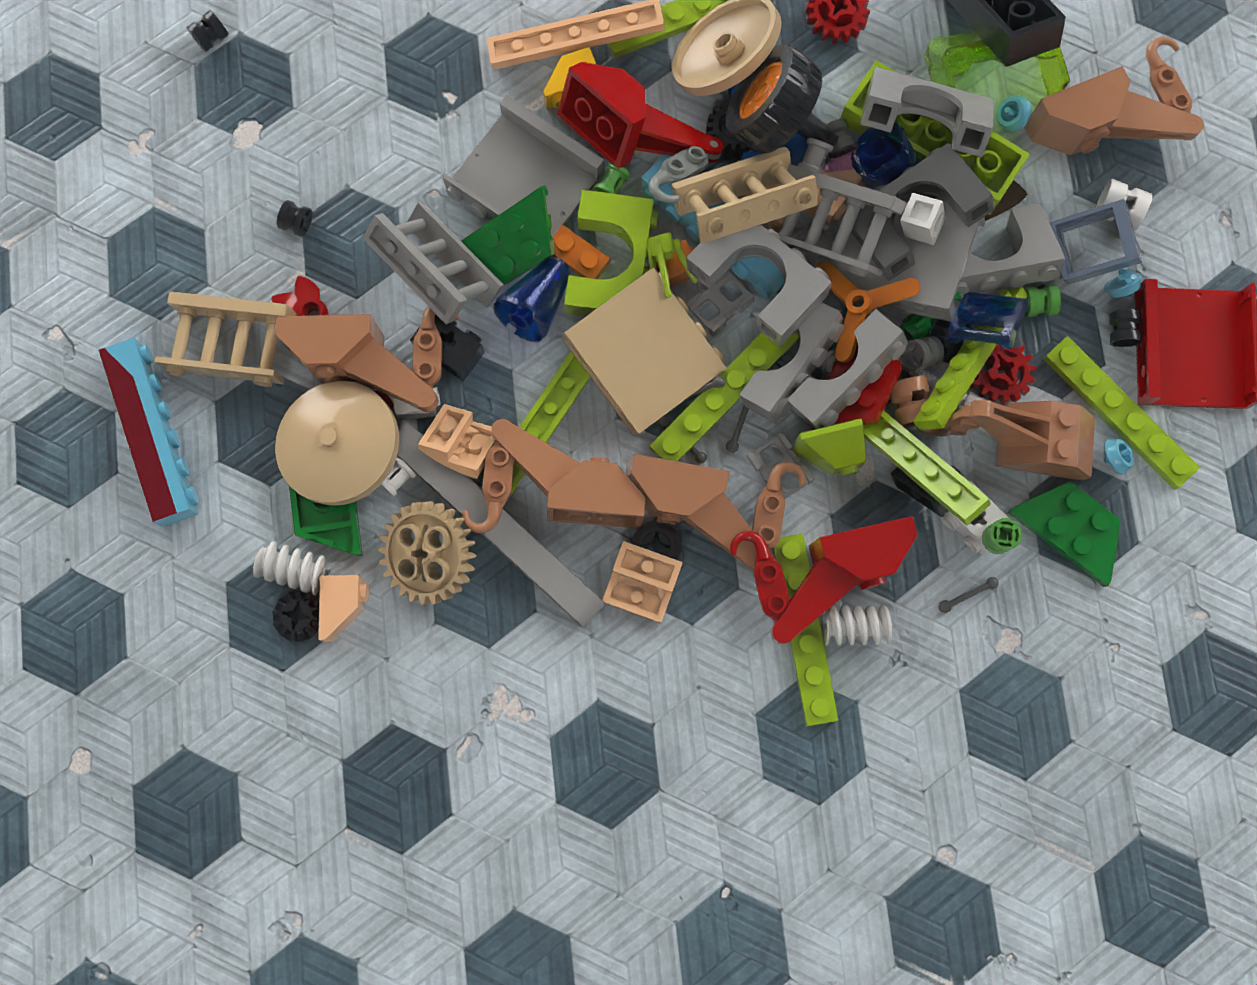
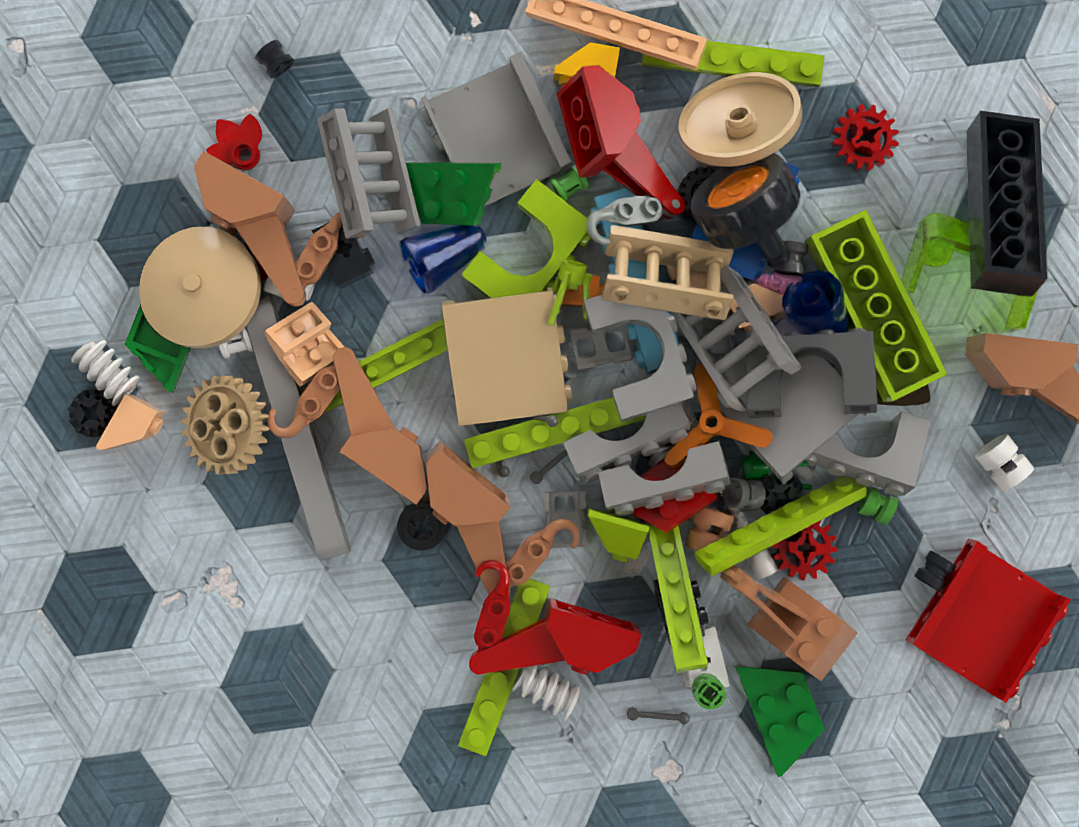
camera: 30 degrees right, 10 degrees up
brick [98,338,199,527] -> none
tan fence [154,291,297,387] -> none
orange plate [552,224,611,279] -> none
light nougat slope [602,541,683,623] -> none
light grey bush [798,138,833,174] -> none
light grey arch [861,67,994,157] -> none
white brick [900,193,946,245] -> none
clear blue plate [948,292,1027,349] -> none
medium azure hat [997,95,1032,132] -> none
lime plate [1043,336,1201,490] -> none
sand blue window [1049,199,1143,285] -> none
medium azure hat [1103,269,1142,298] -> none
medium azure hat [1104,439,1134,475] -> none

